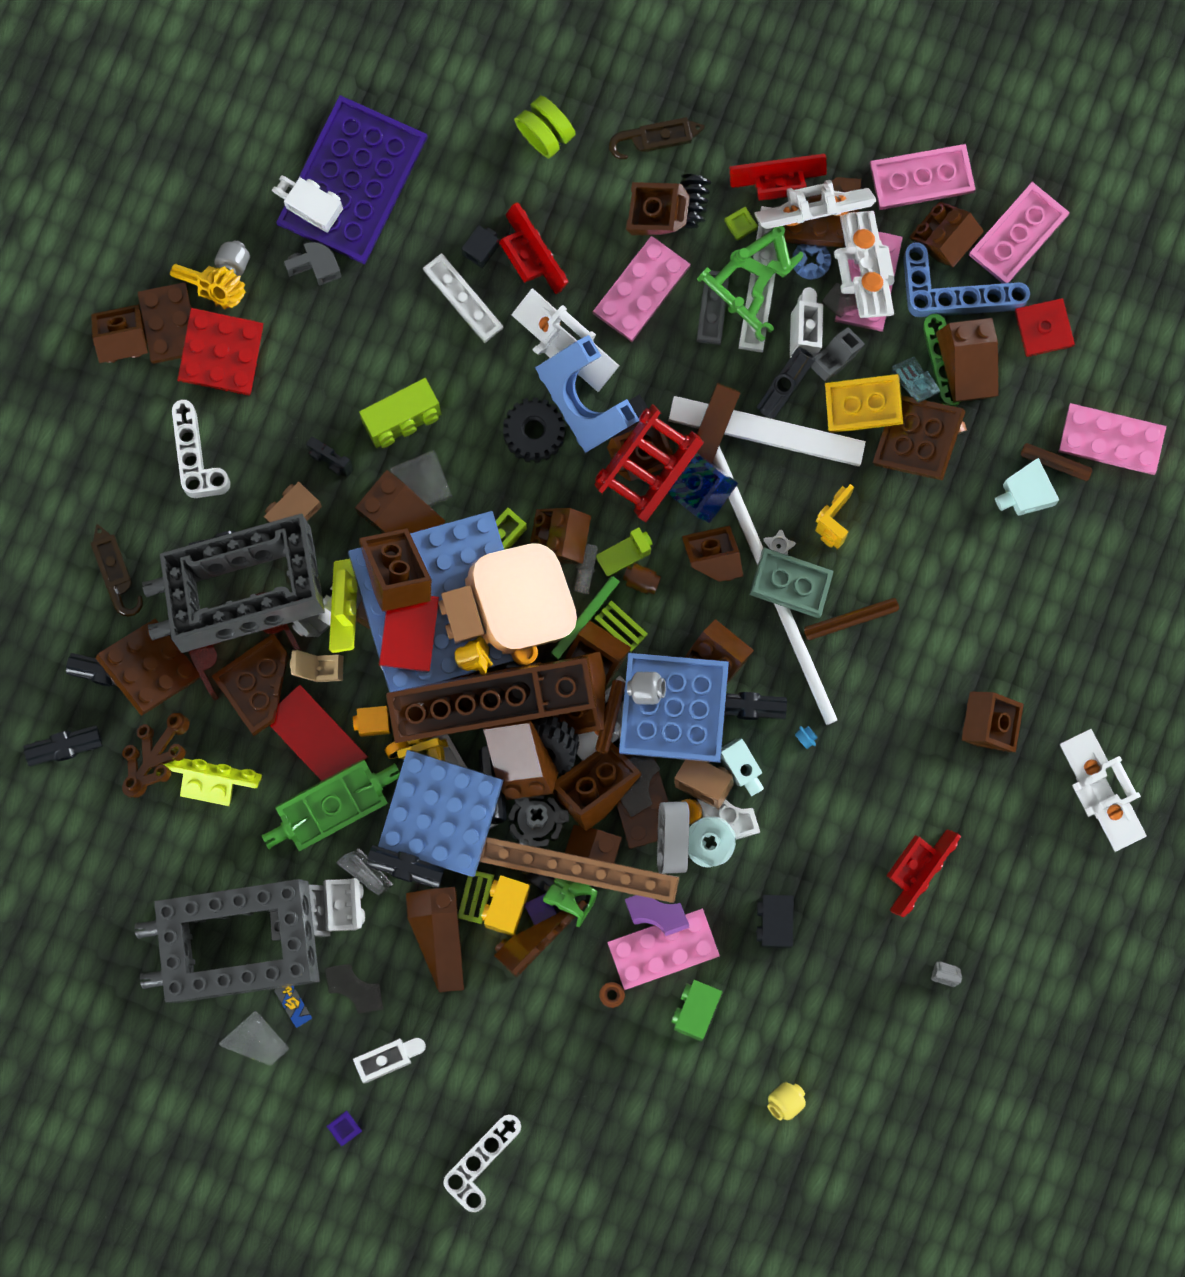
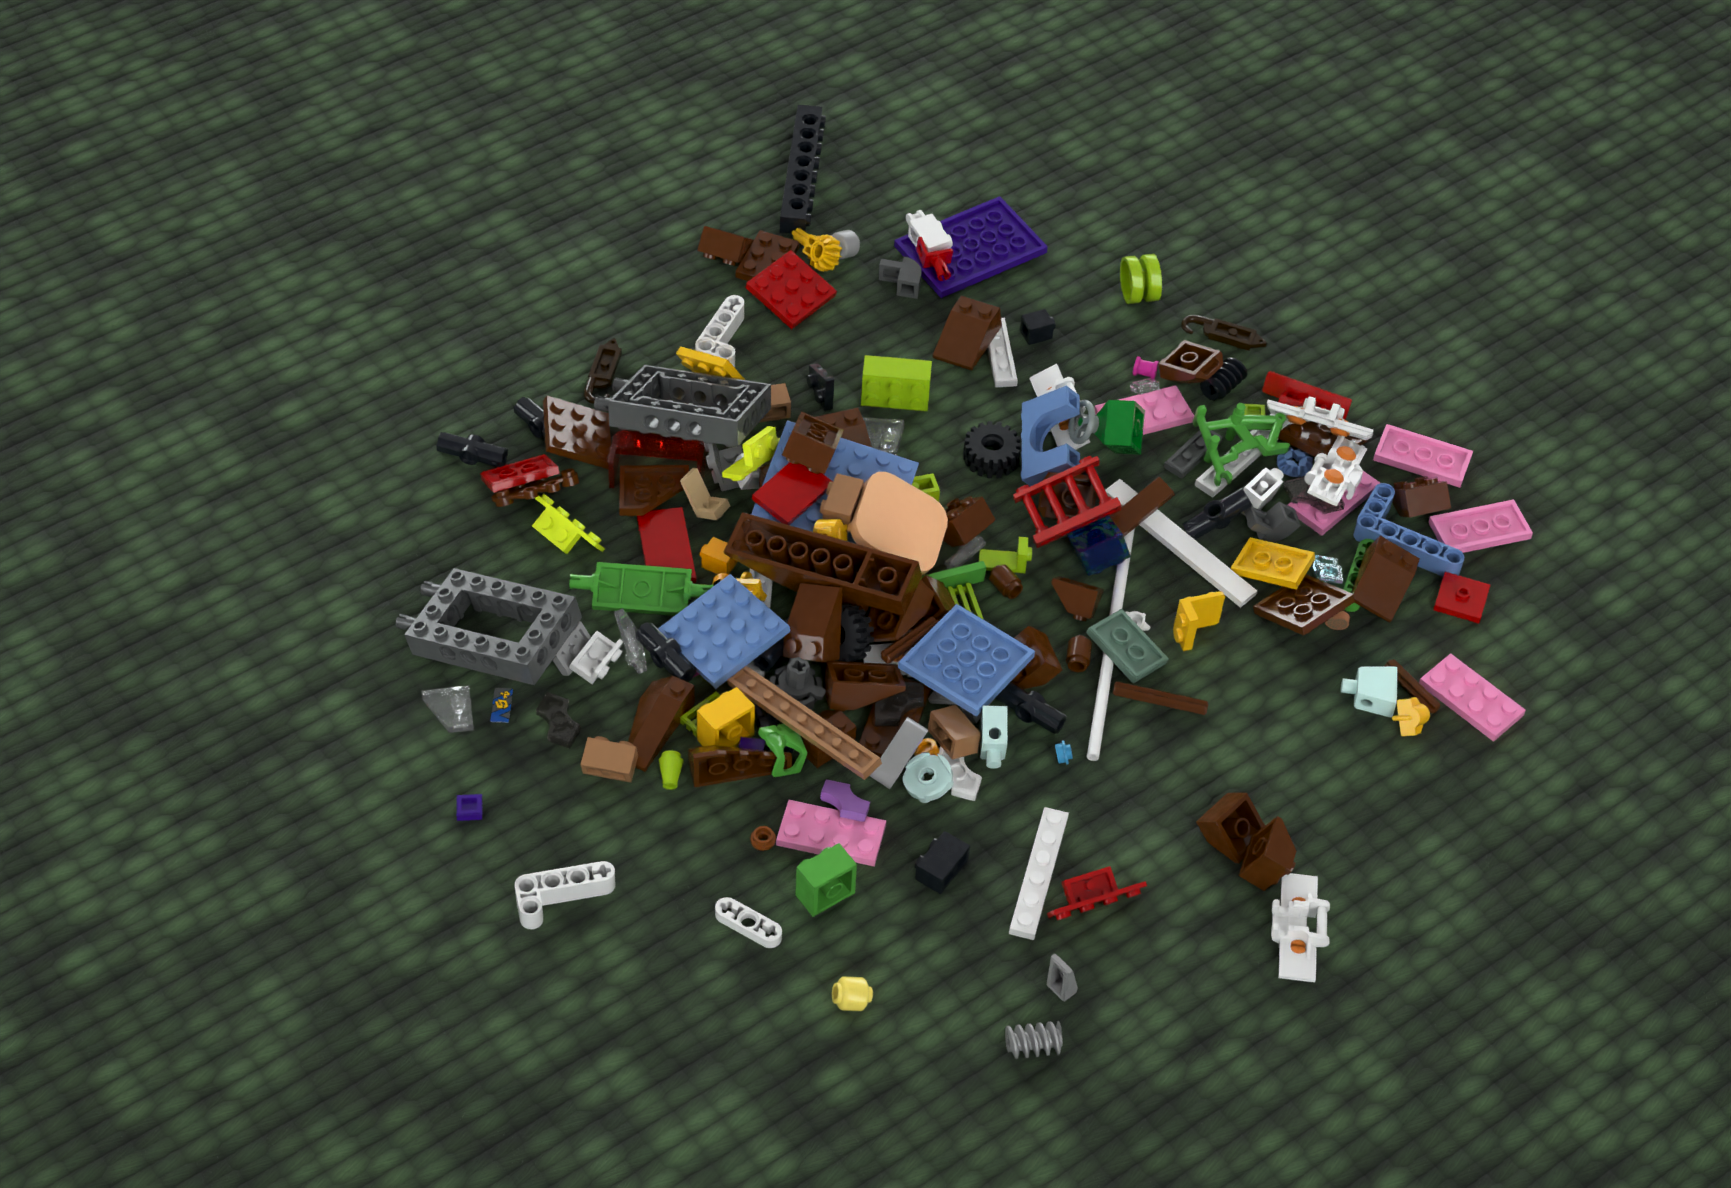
camera: 30 degrees right, 30 degrees down
white brick [353,1038,426,1084] -> none
red bracket [499,202,568,294] -> none
light grey head [627,672,666,704] -> none
none -> red tile [480,454,560,493]
none -> medium nougat brick [580,736,638,783]
none -> lime cone [659,750,683,790]
none -> yellow plate [676,346,745,380]
none -> white beam [715,897,782,948]
none -> black brick [780,105,826,234]
none -> red bracket [916,237,953,281]
none -> reddish brown slope [933,296,1002,371]
none -> light grey piece [1005,1021,1063,1059]
none -> white plate [1009,807,1069,940]
none -> reddish brown brick [1066,635,1092,672]
none -> green piece [1068,400,1145,455]
none -> clear tile [1130,378,1160,395]
none -> dark pink bush [1133,356,1159,380]
none -> reddish brown slope [1239,816,1296,891]
none -> yellow piece [1392,697,1430,736]

